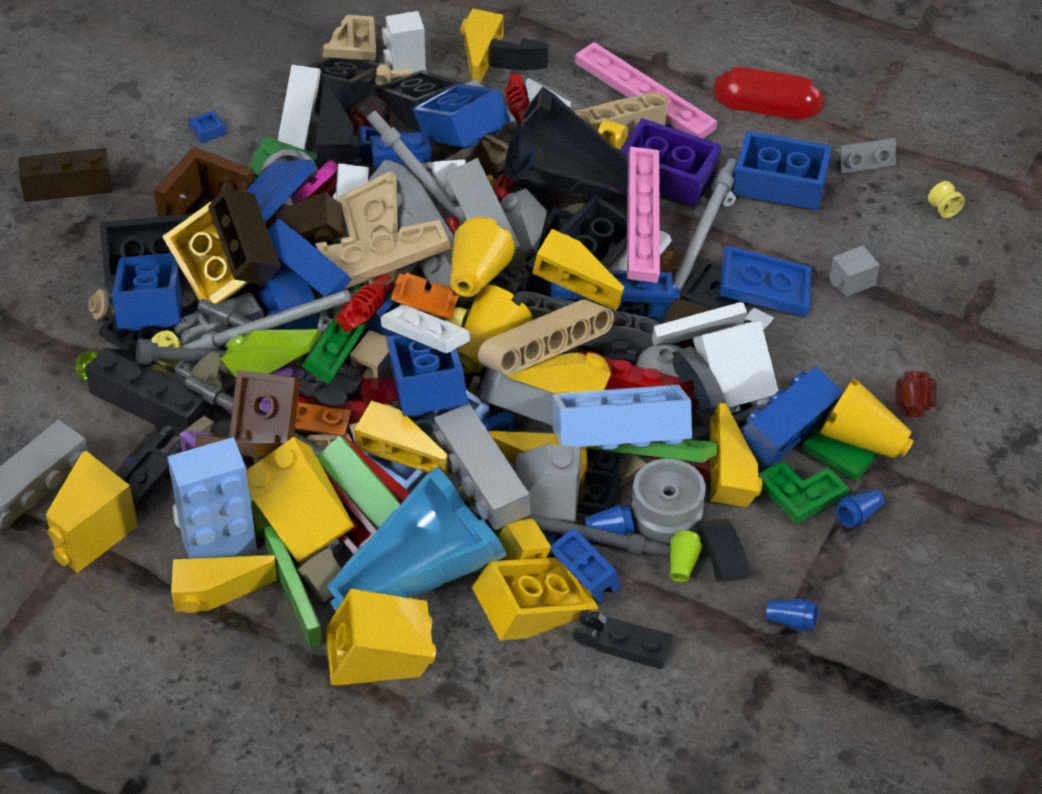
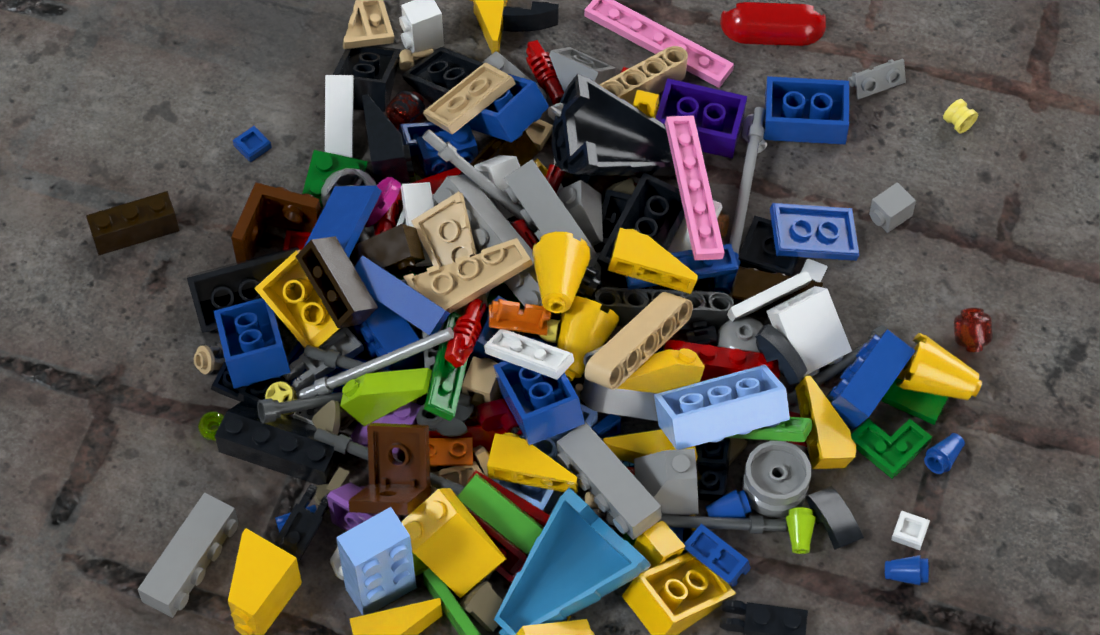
camera: 10 degrees left, 10 degrees up
none -> tan tile [423,63,516,135]
none -> white tile [891,511,930,550]

